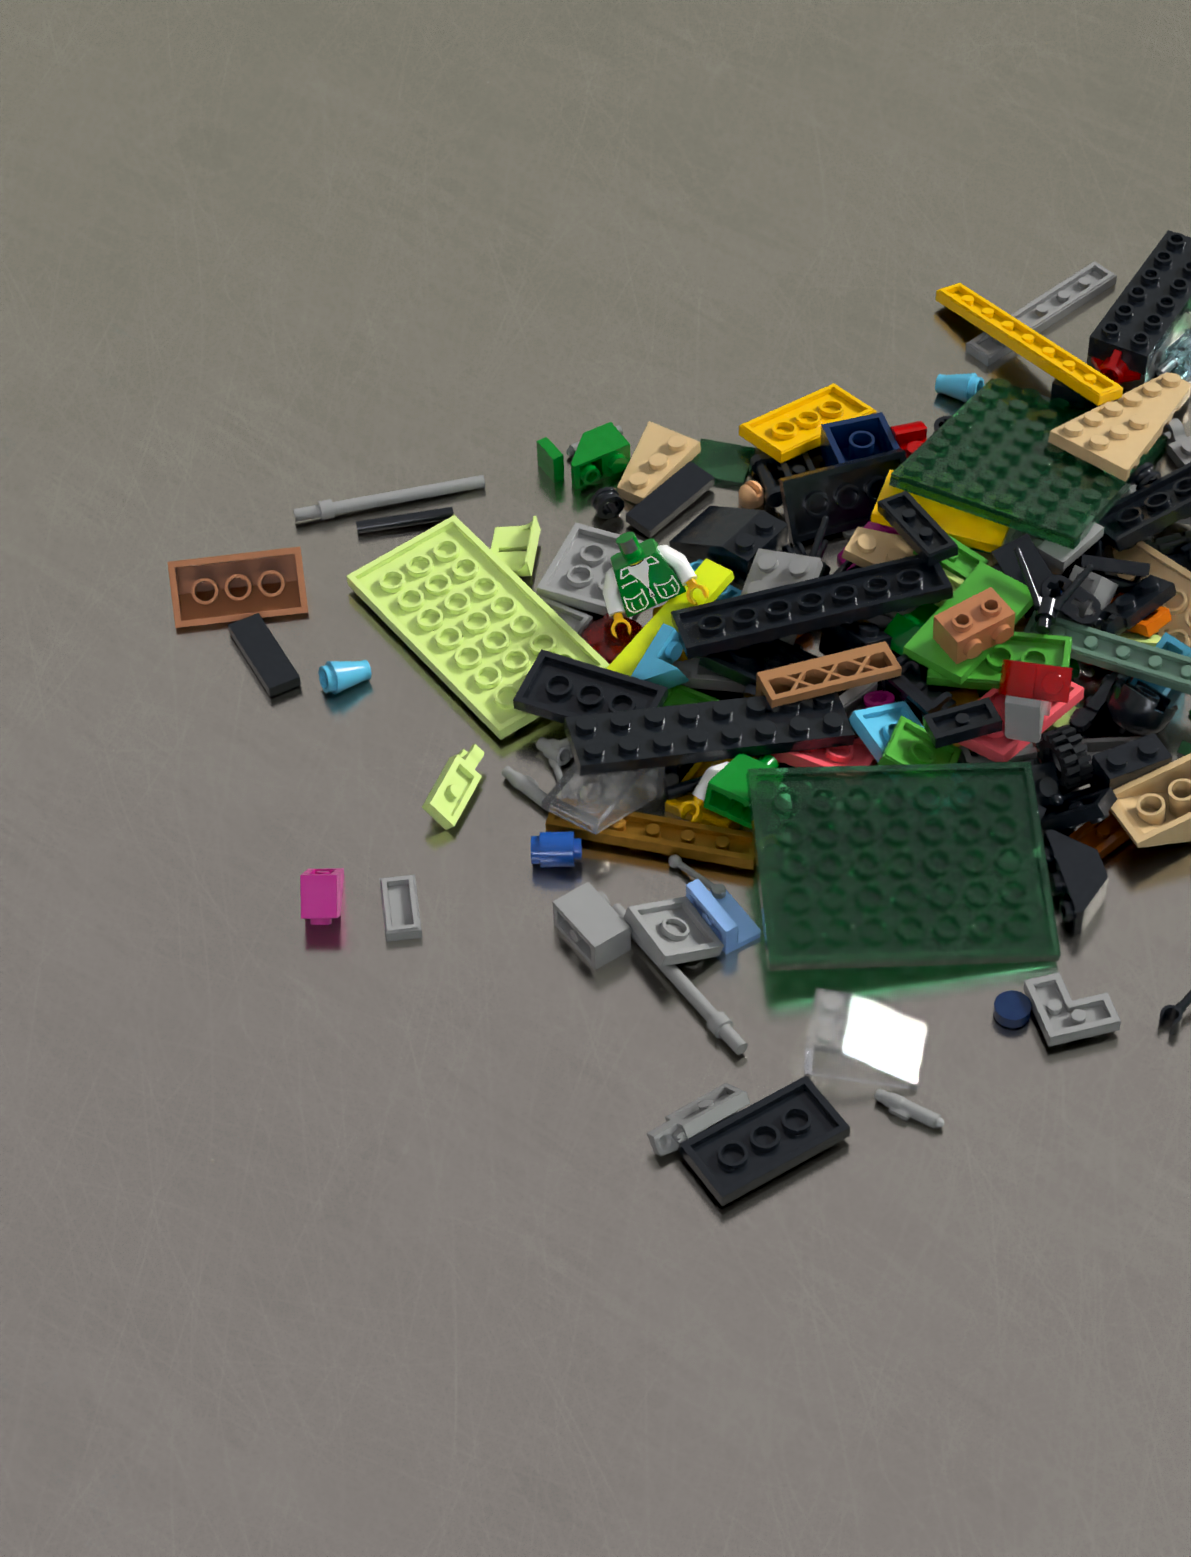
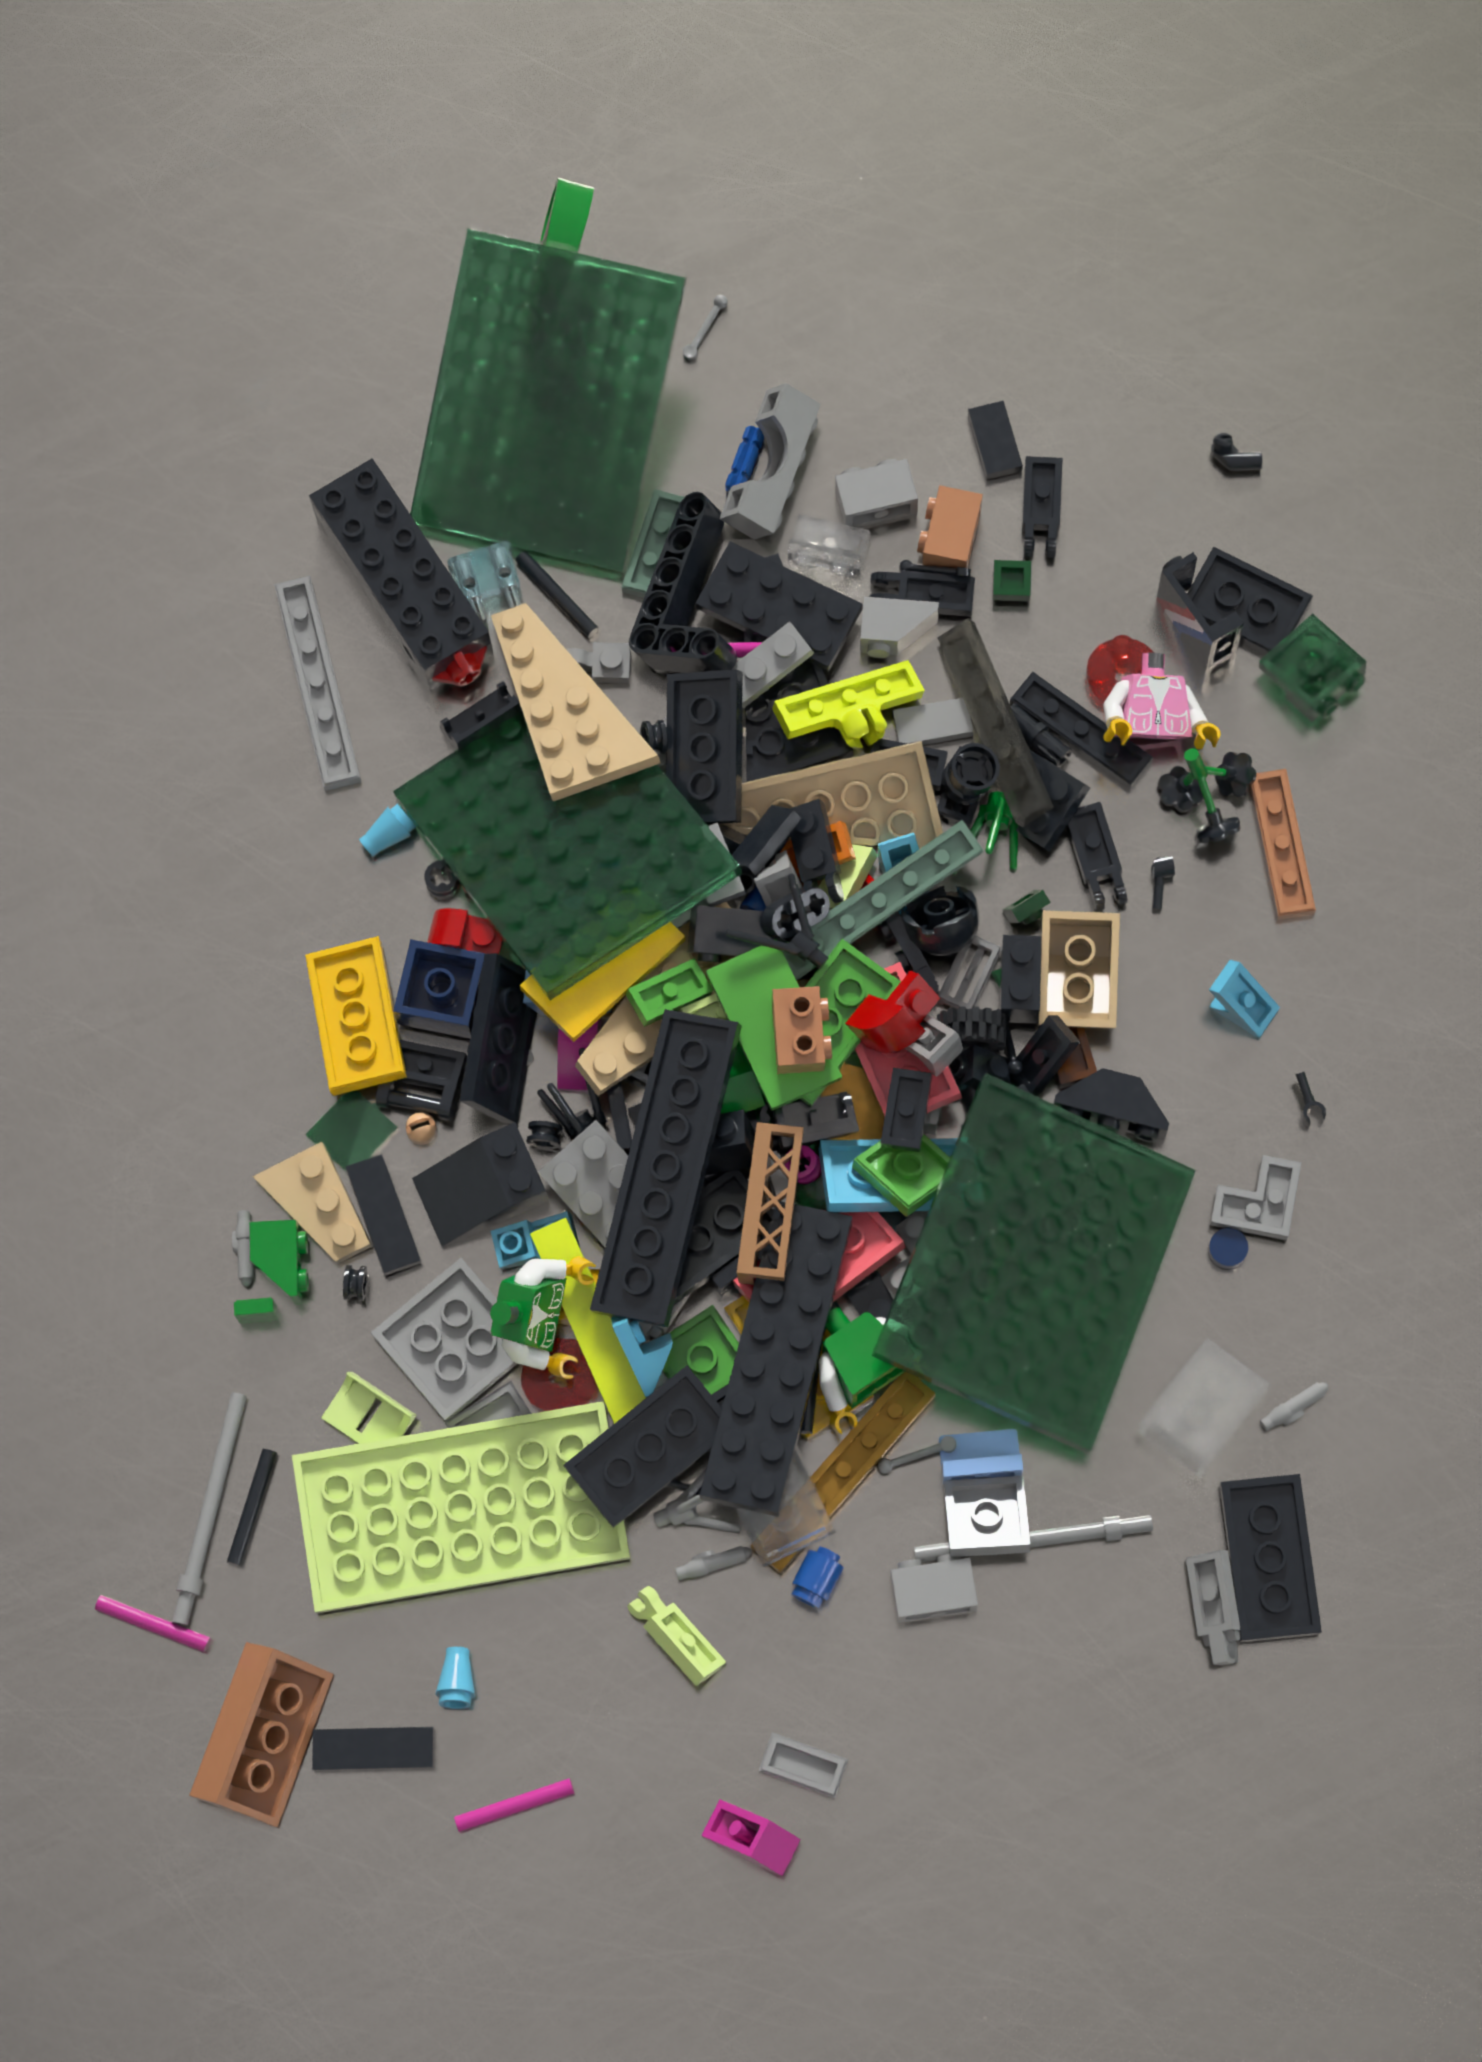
camera: 60 degrees left, 25 degrees up
black tile [877,490,958,566] -> none
yellow tile [935,283,1123,406] -> none
none -> dark pink bar [95,1595,211,1653]
none -> dark pink bar [454,1778,574,1832]

